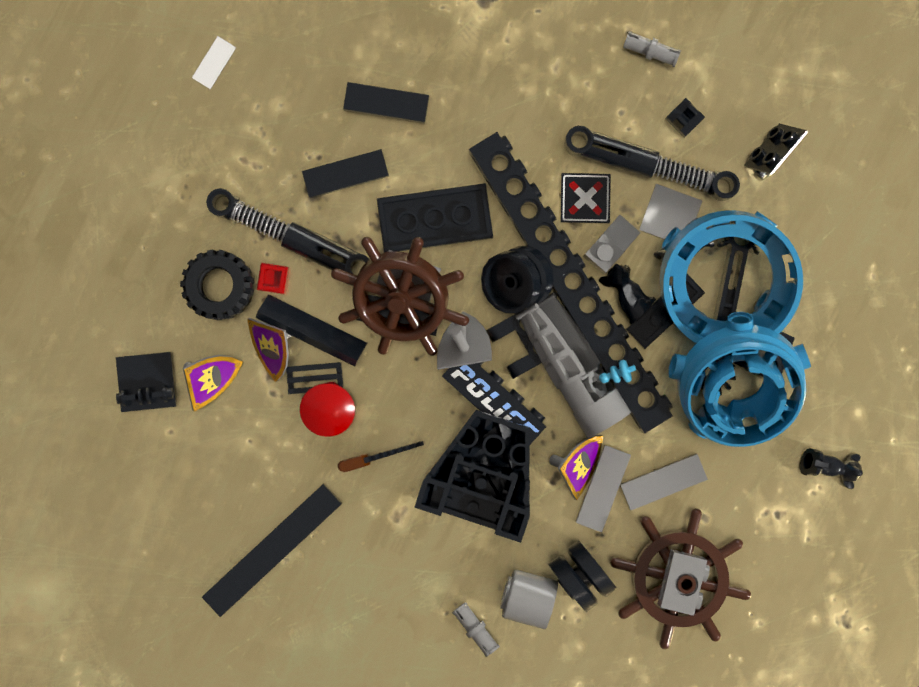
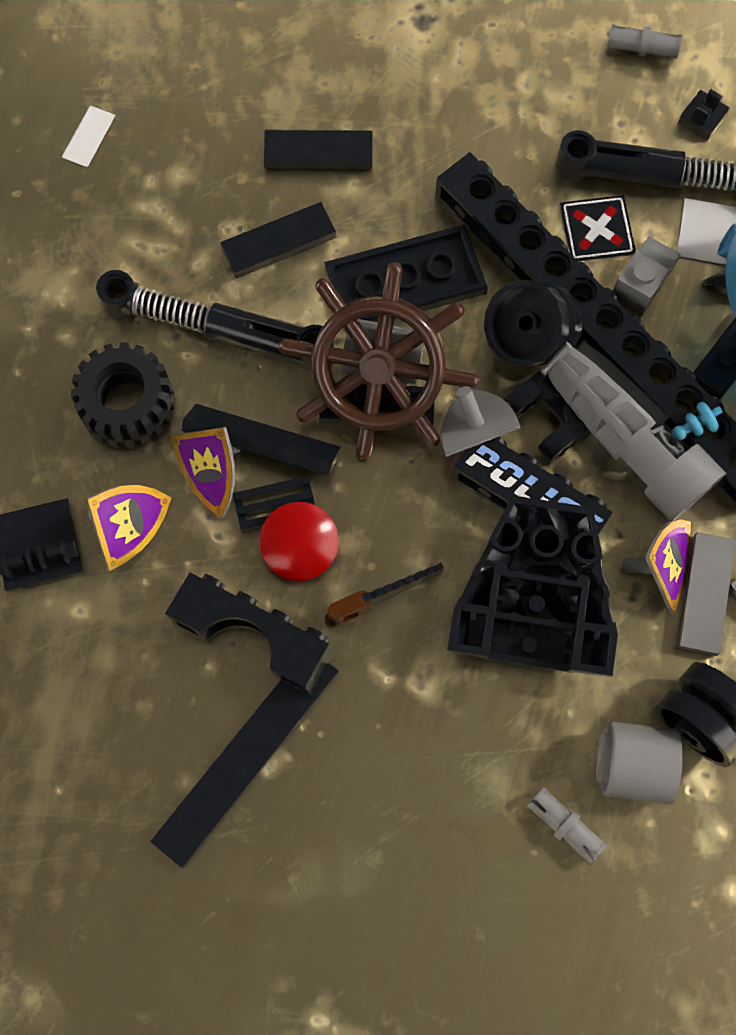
camera: 15 degrees left, 15 degrees down
red tile [257,263,289,294] -> none
black animal [599,264,656,324] -> none
none -> black arch [165,572,335,696]

